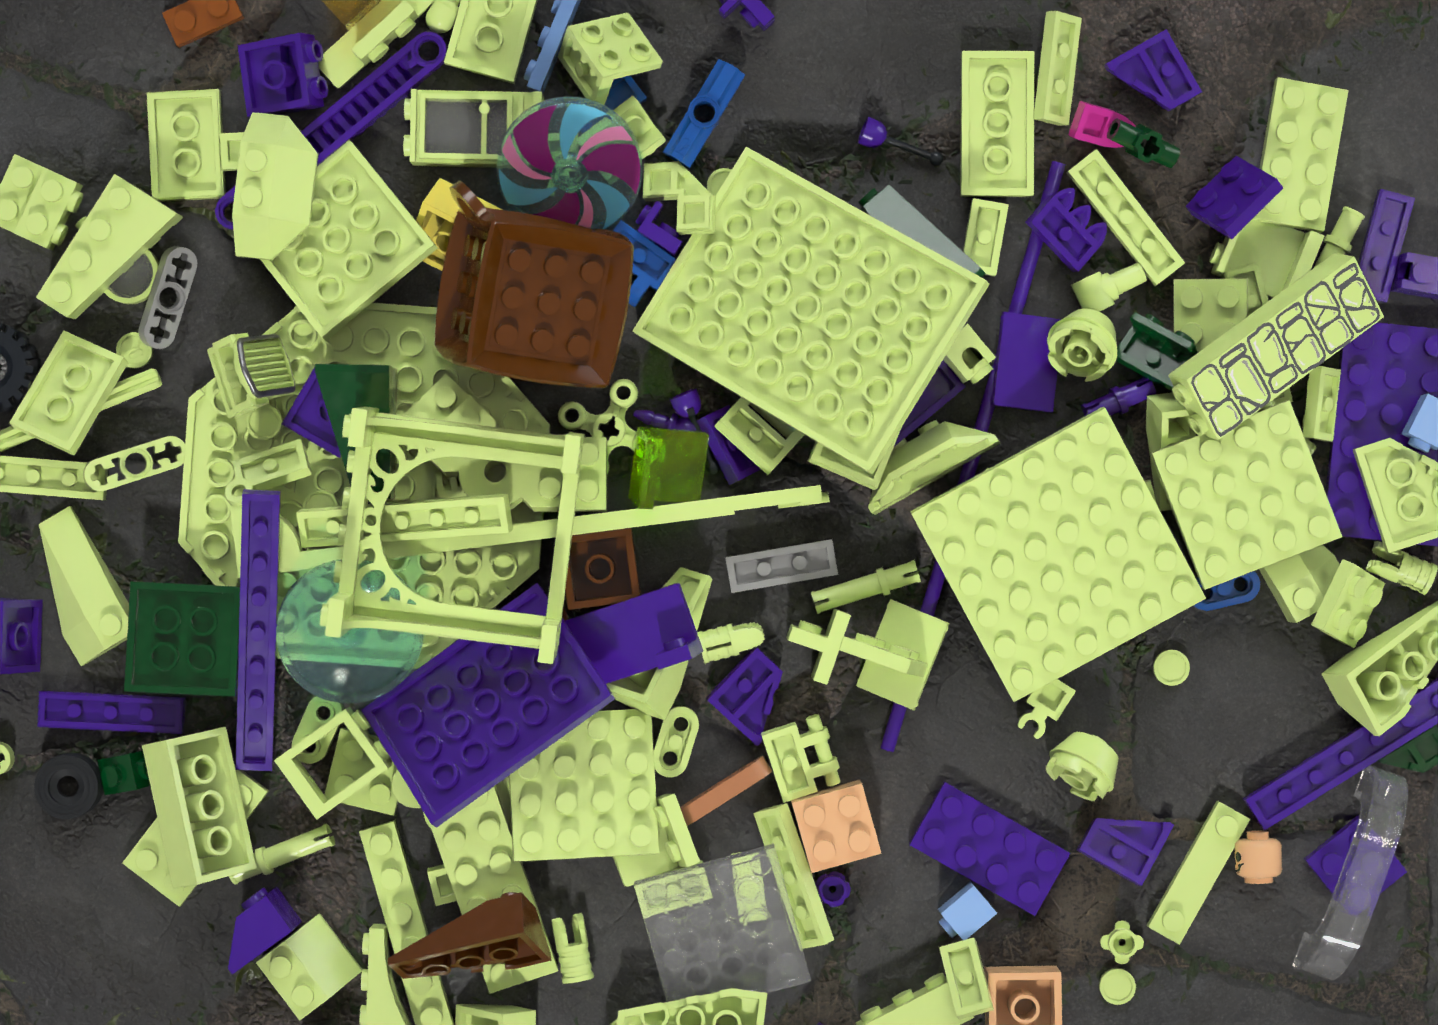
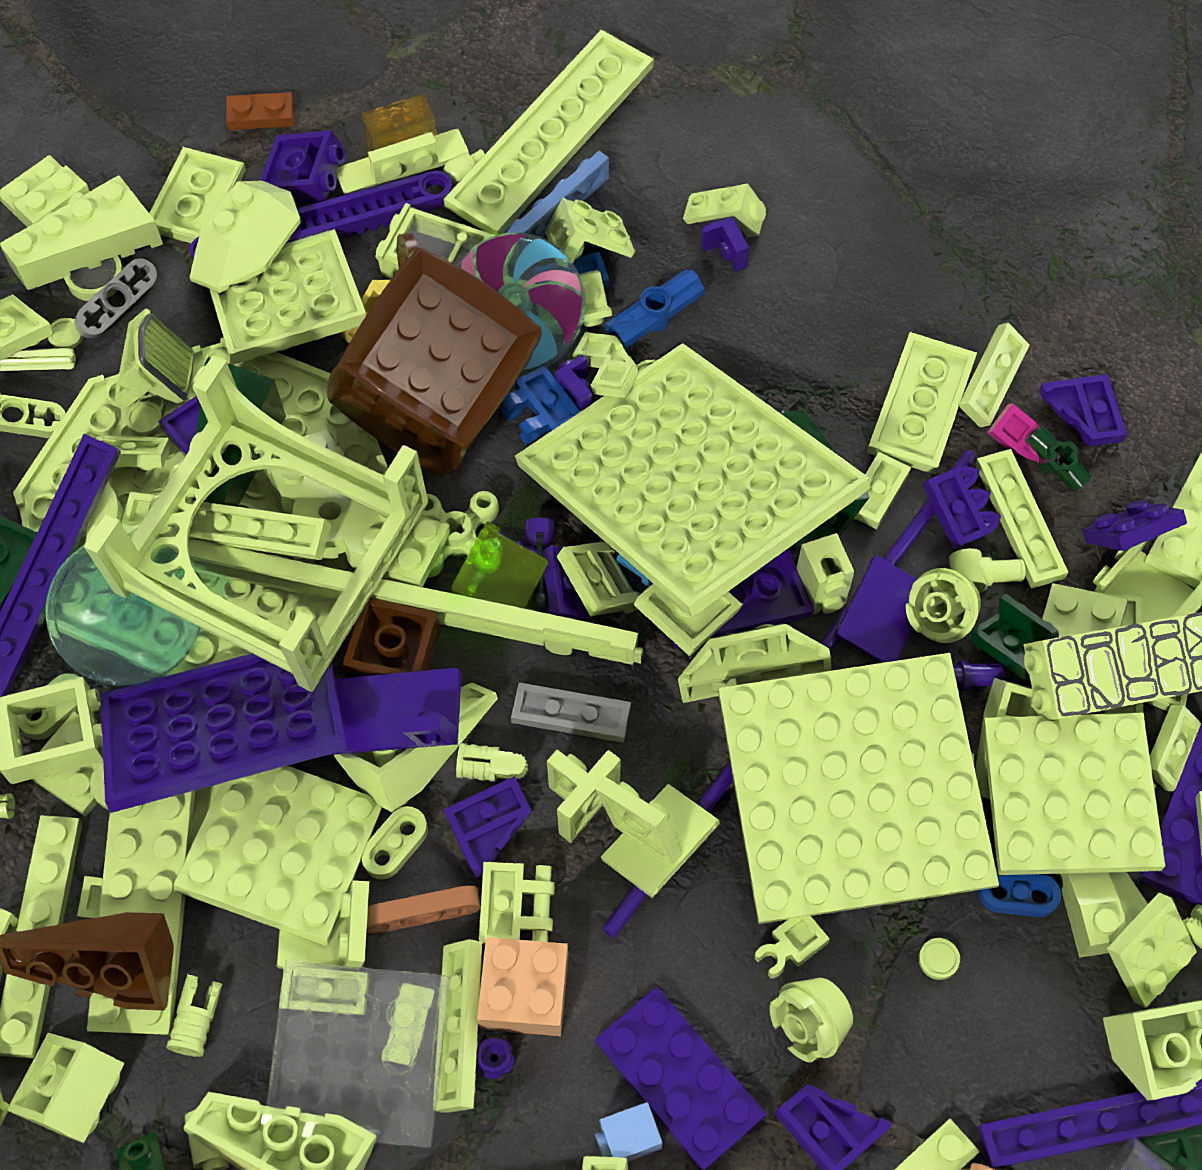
camera: 15 degrees right, 25 degrees down
yellowish green pin [811,560,921,614] -> none
hinge [857,116,943,166] -> none

